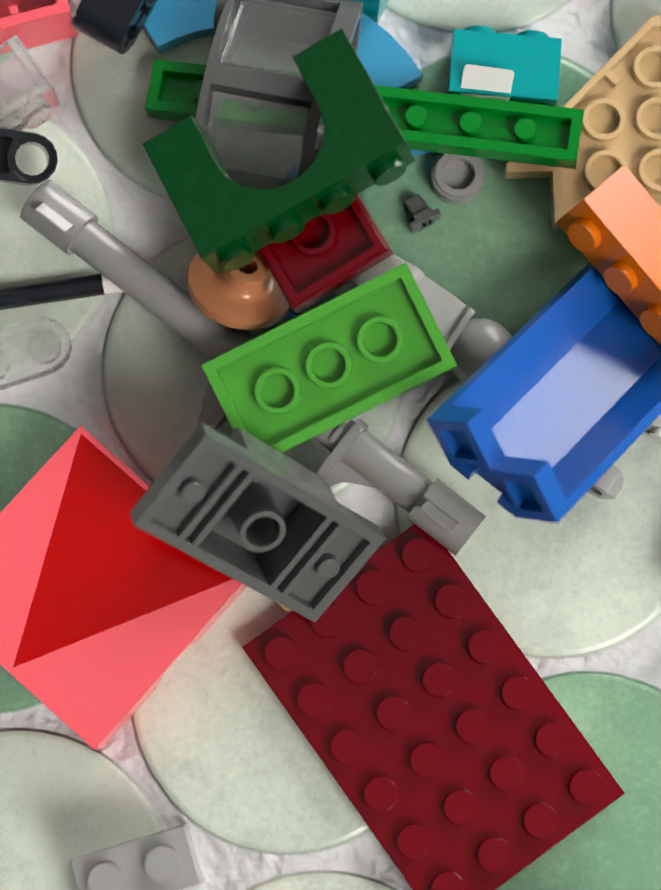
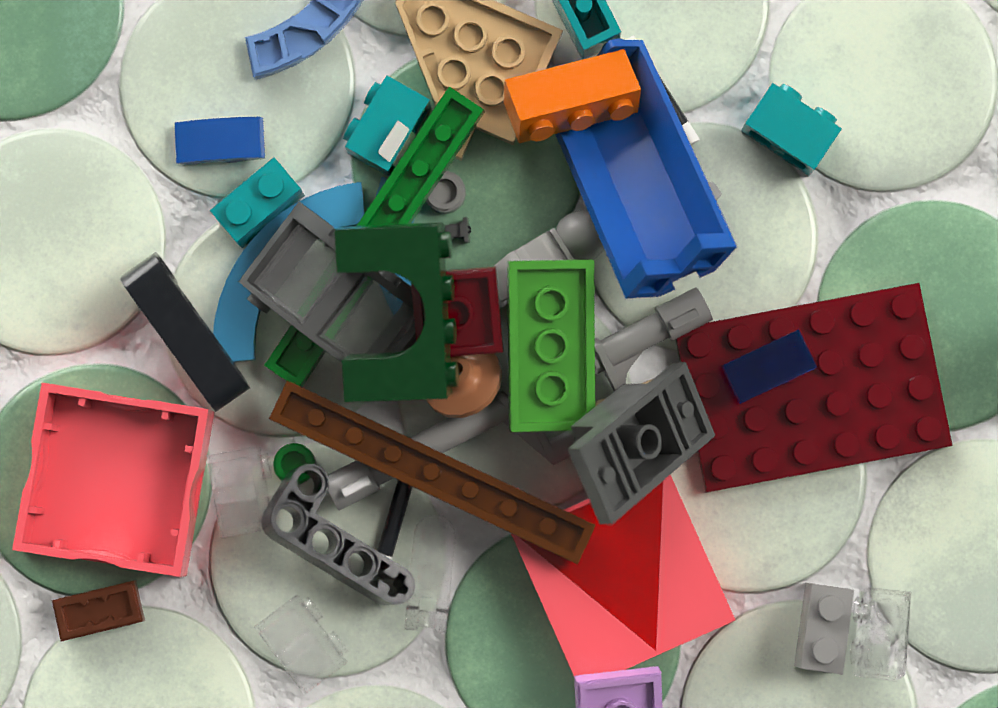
camera: 60 degrees left, 5 degrees up
none -> reddish brown plate [269,381,596,565]
none -> green tile [273,443,316,485]
none -> clear blue plate [721,329,817,404]

